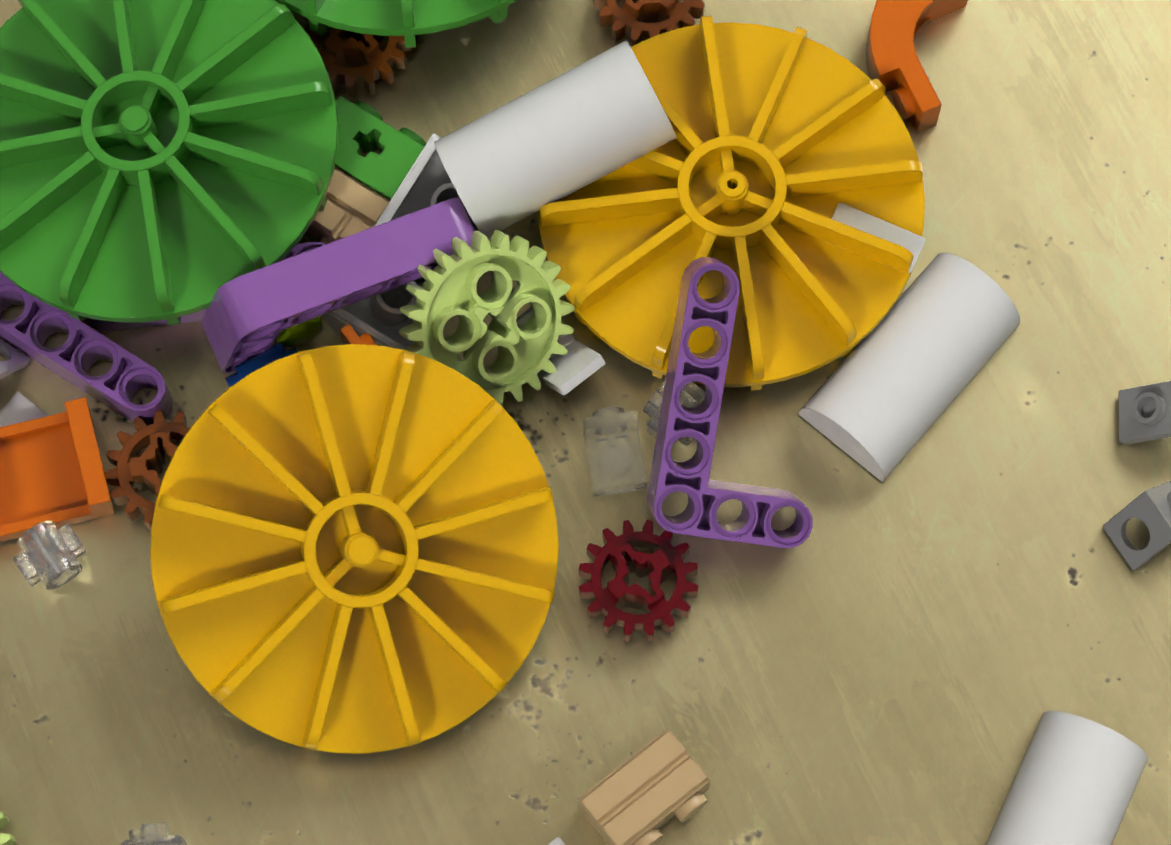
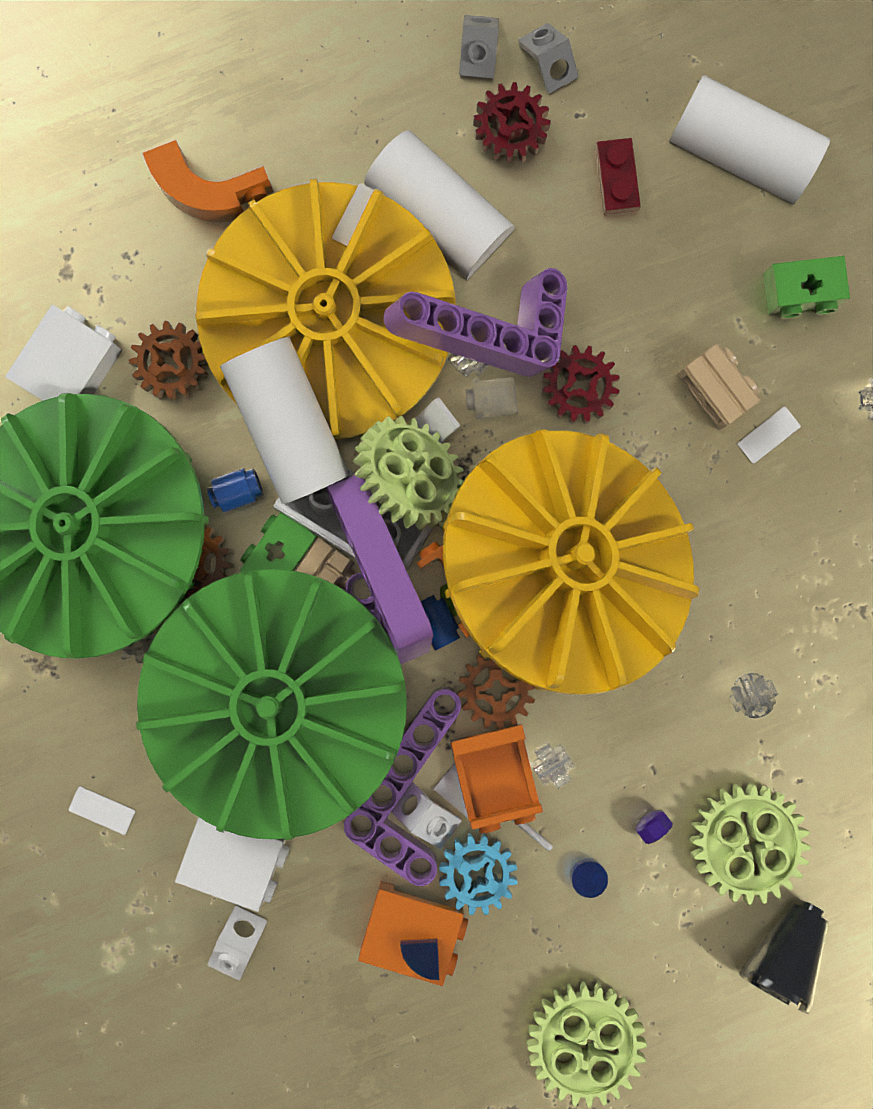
camera: 90 degrees left, 15 degrees up
none -> blue brick [207,468,264,513]
none -> dark red gear [473,82,551,164]
none -> dark red plate [595,138,641,215]

